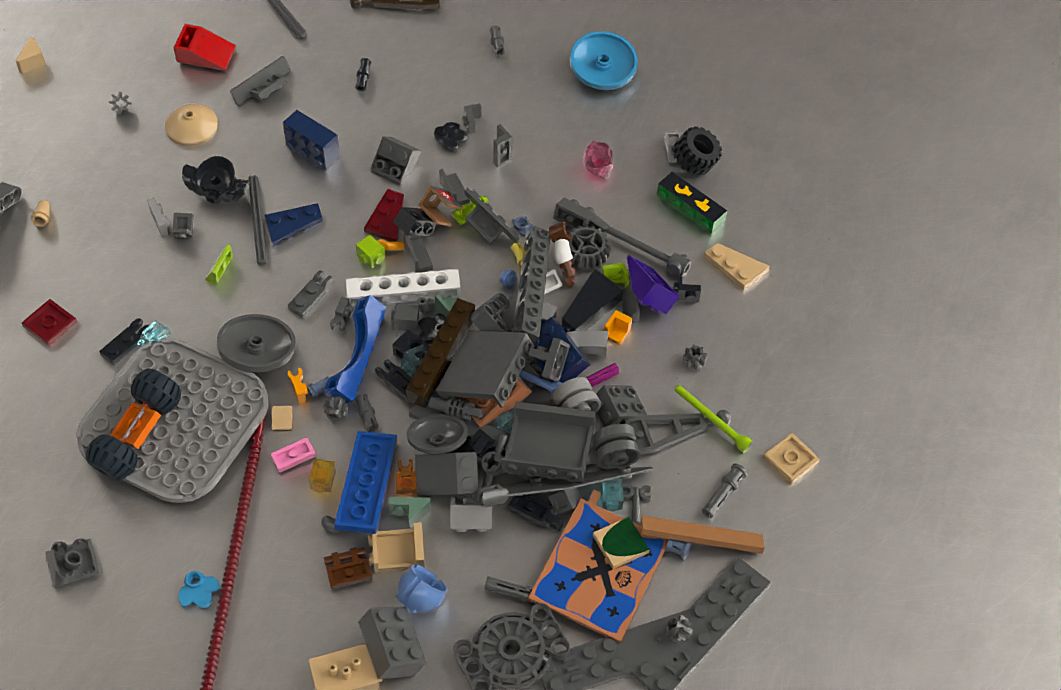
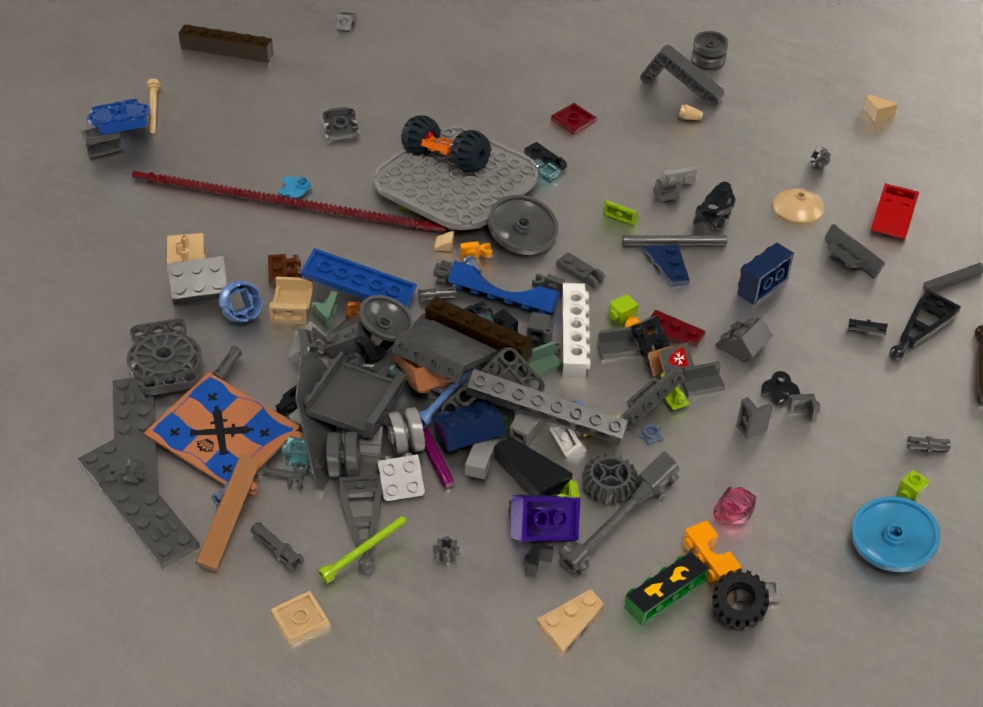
camera: 100 degrees right, 10 degrees down
bright pink plate [270,437,316,473] -> none
clear yellow brick [309,459,336,493] -> none
dark grey bracket [528,337,570,382] -> none
reddish brown piece [549,221,577,287] -> none
dark green tile [592,517,650,569] -> none
light orange panel [604,310,632,344] -> none
none -> light orange arch [683,520,742,585]
none -> black plate [890,290,961,360]
none -> lime bracket [896,470,930,503]

